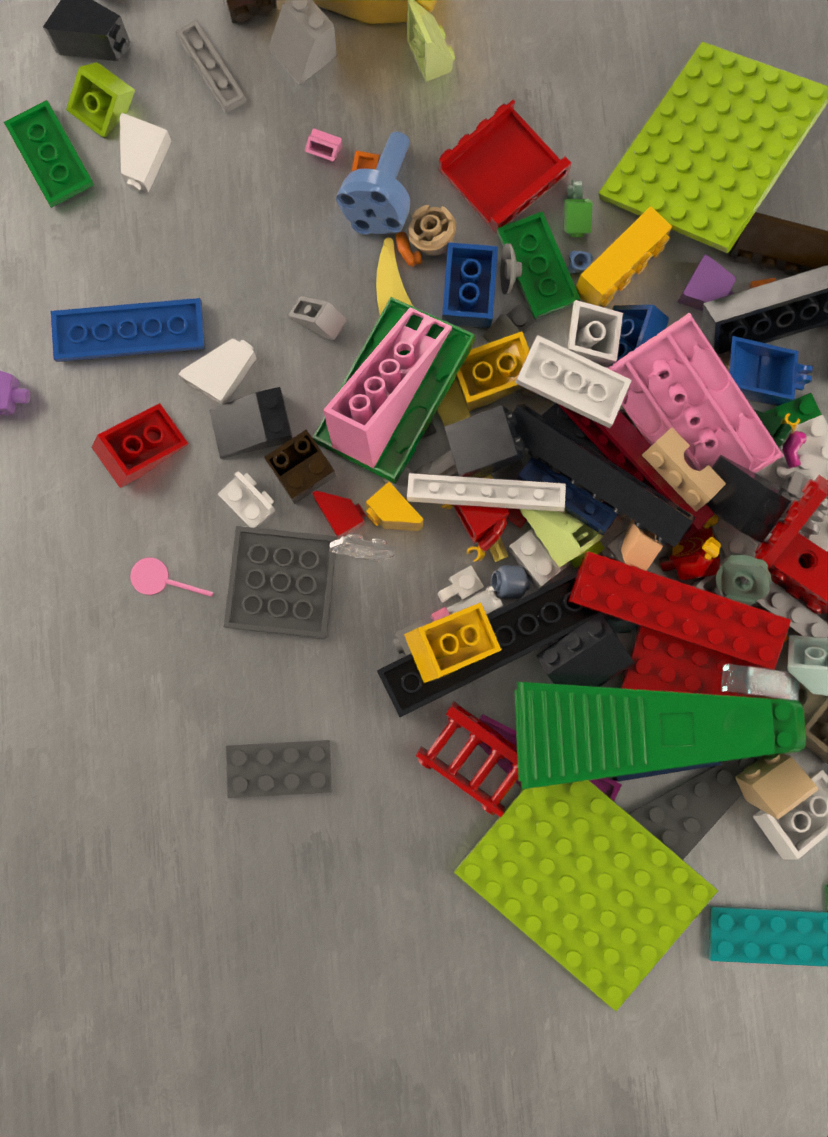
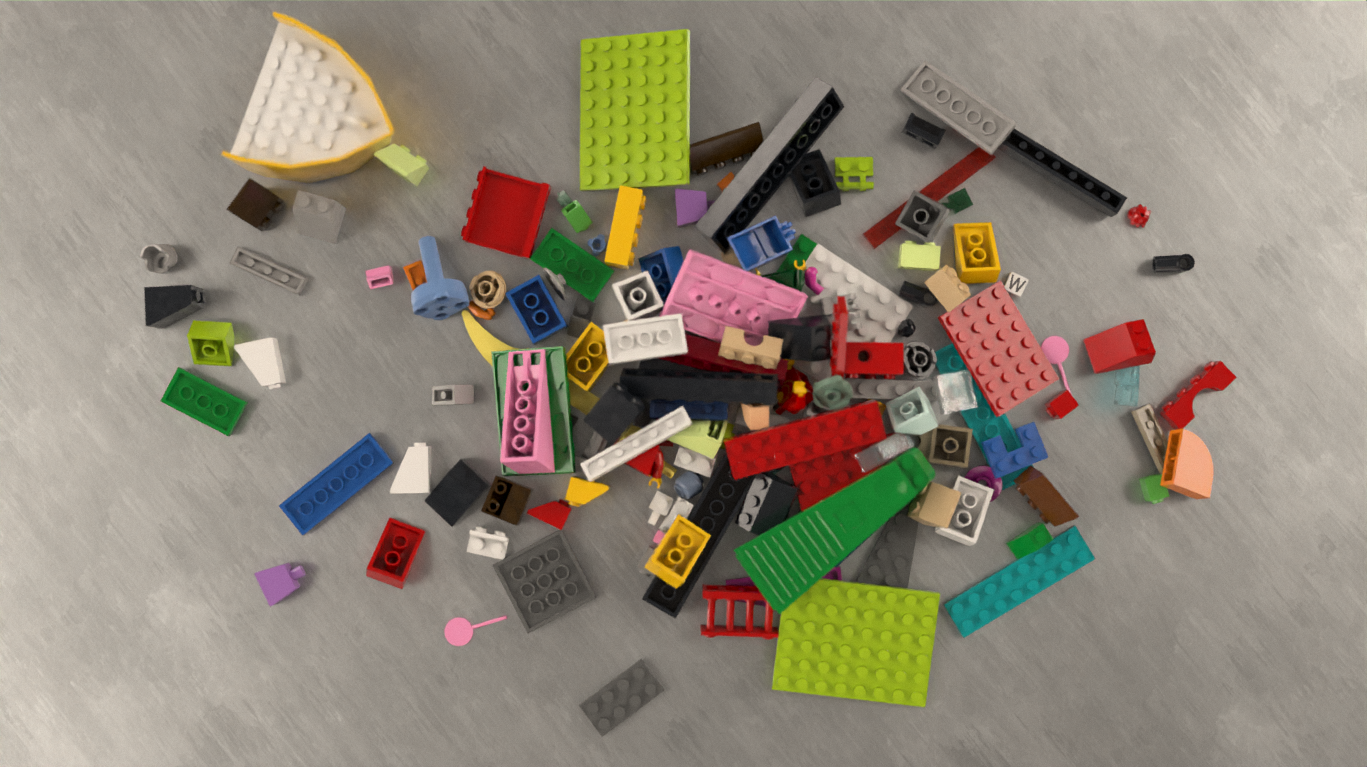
camera: 25 degrees left, 5 degrees up
clear plate [329,534,395,562] -> none

